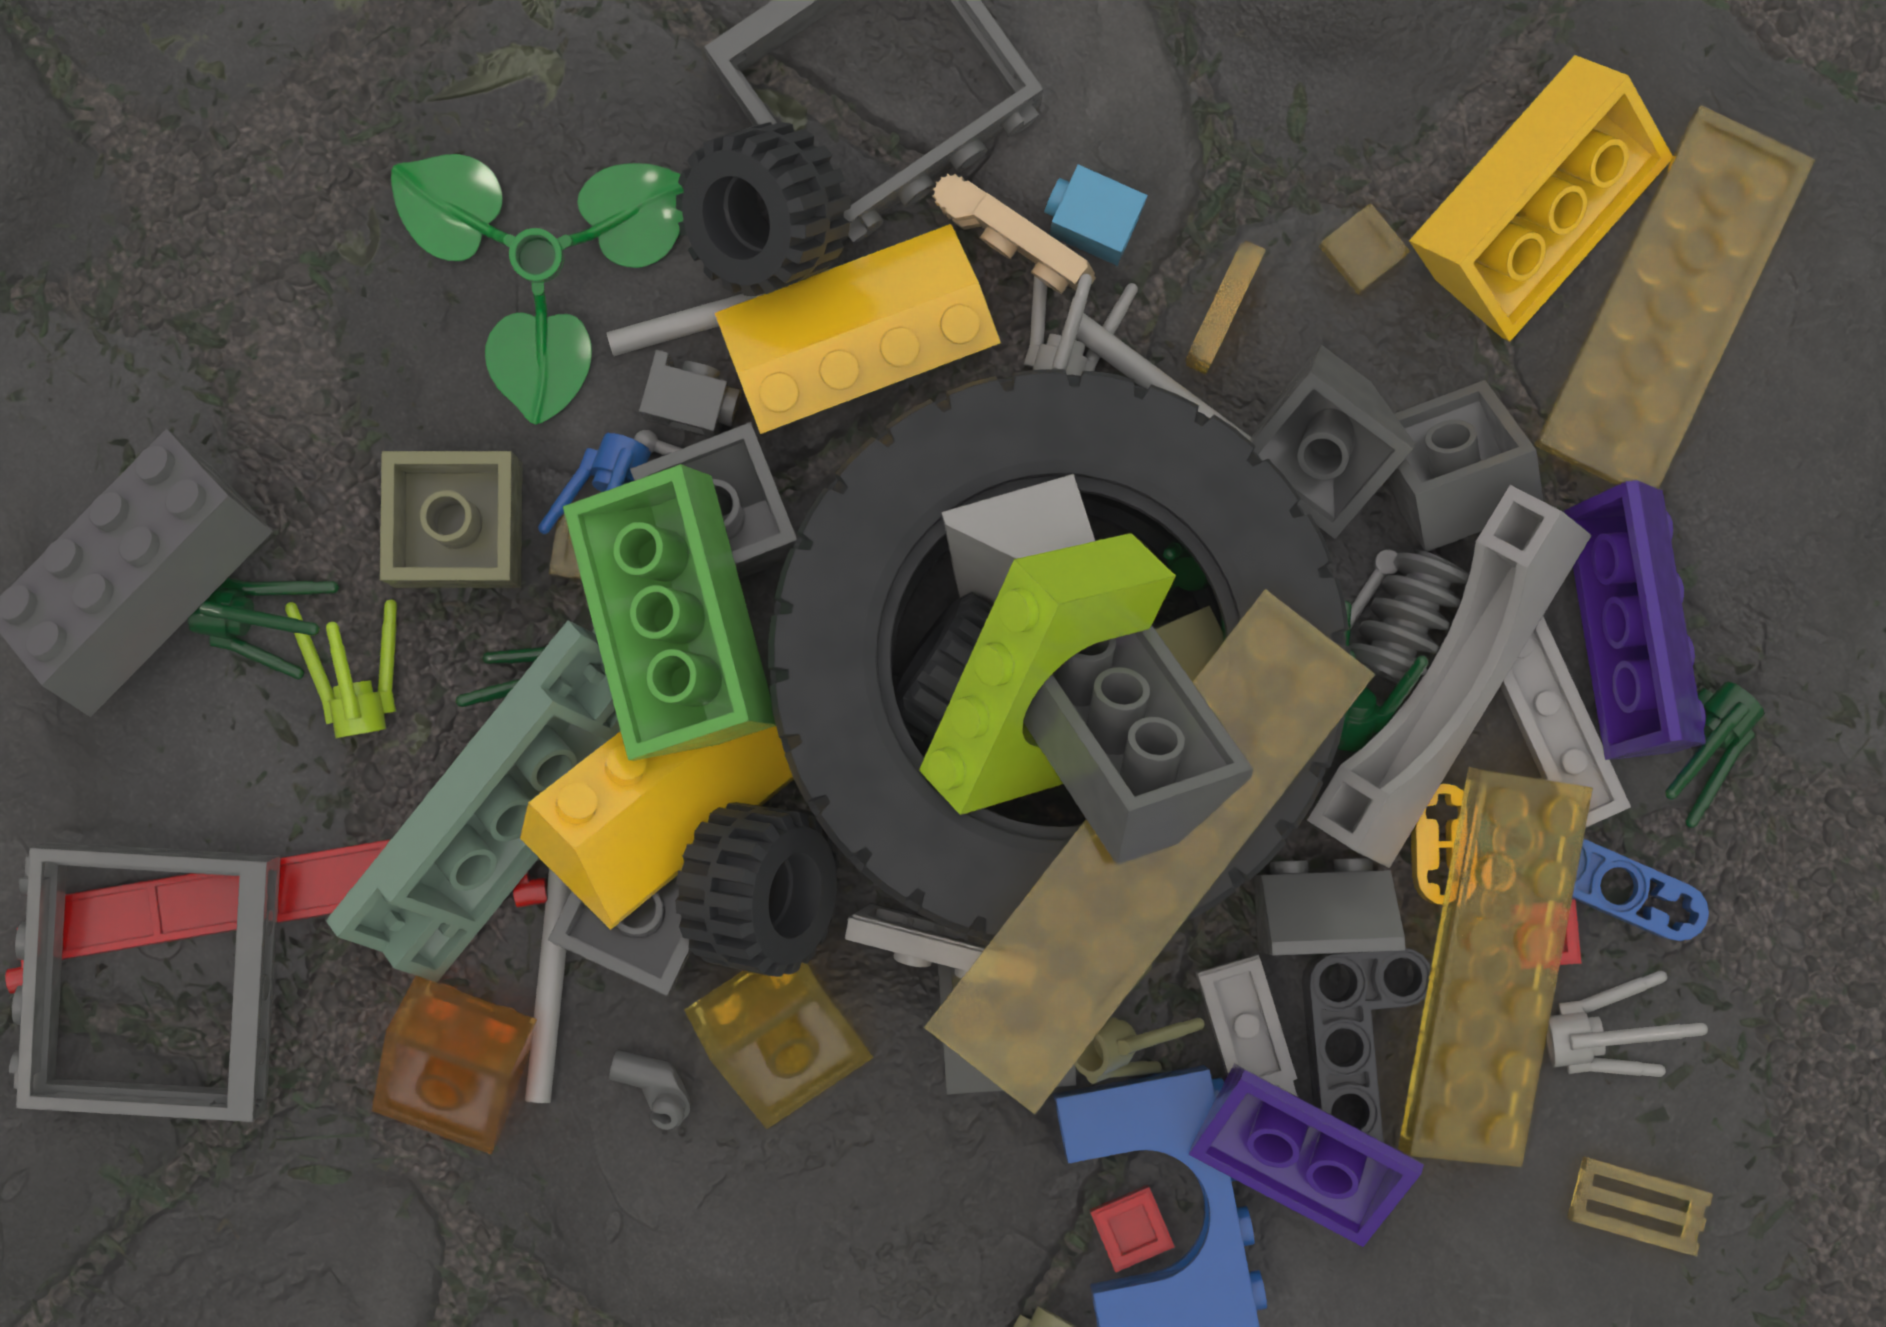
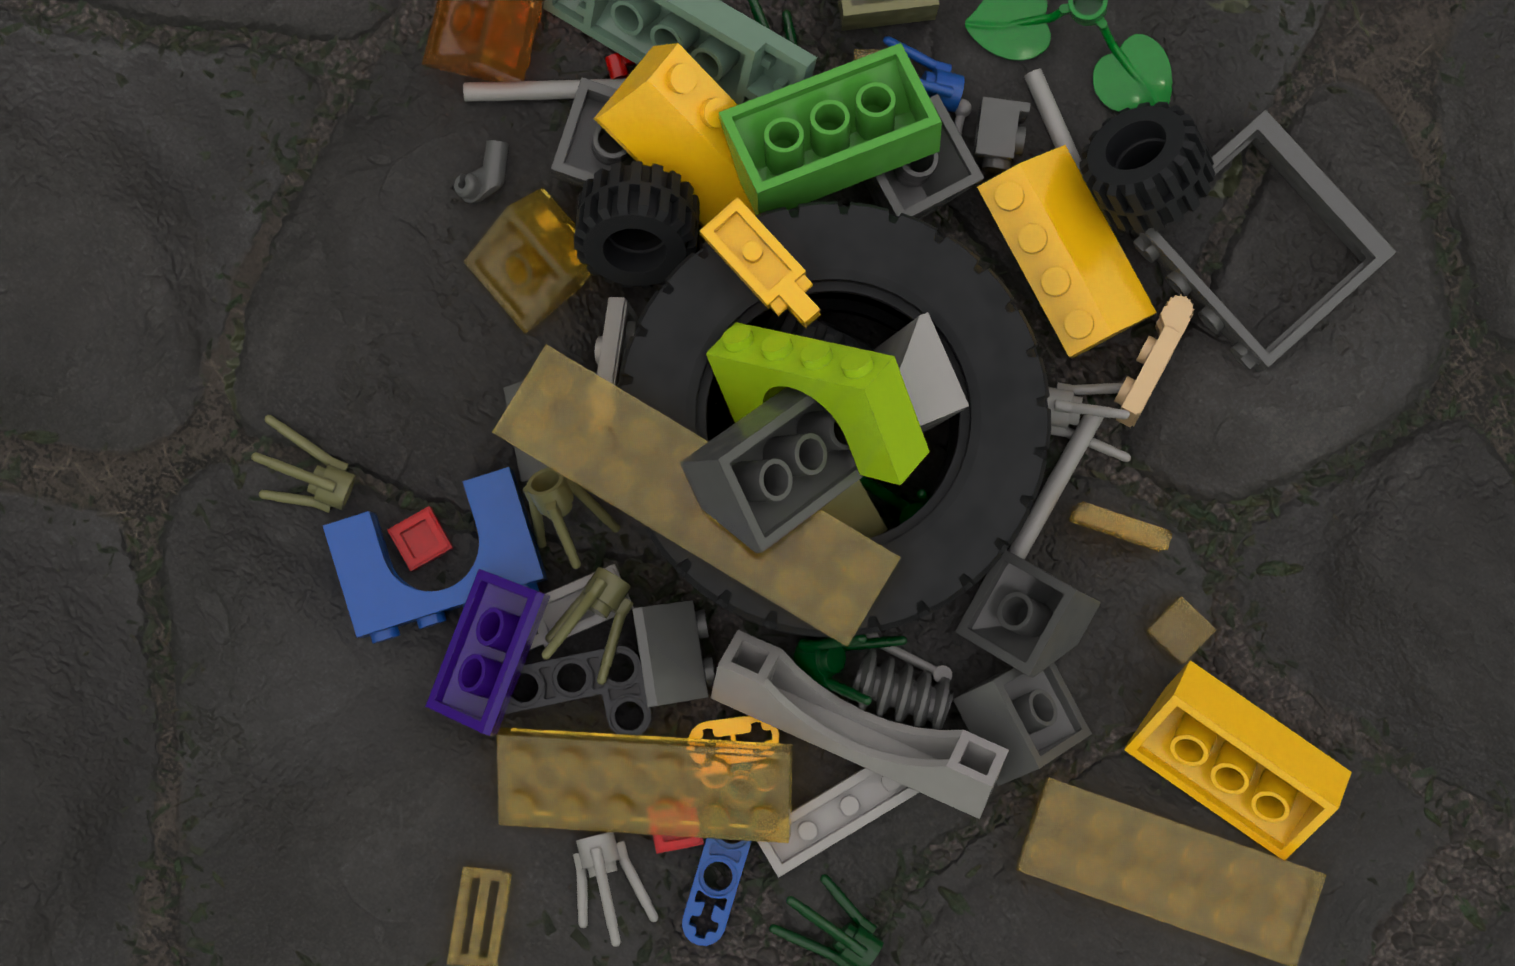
camera: 85 degrees right, 0 degrees up
dark azure brick [1044,164,1148,266] -> none
dark purple slope [1564,480,1706,760] -> none
none -> olive plant [541,567,634,685]
none -> yellow hinge [699,197,821,329]

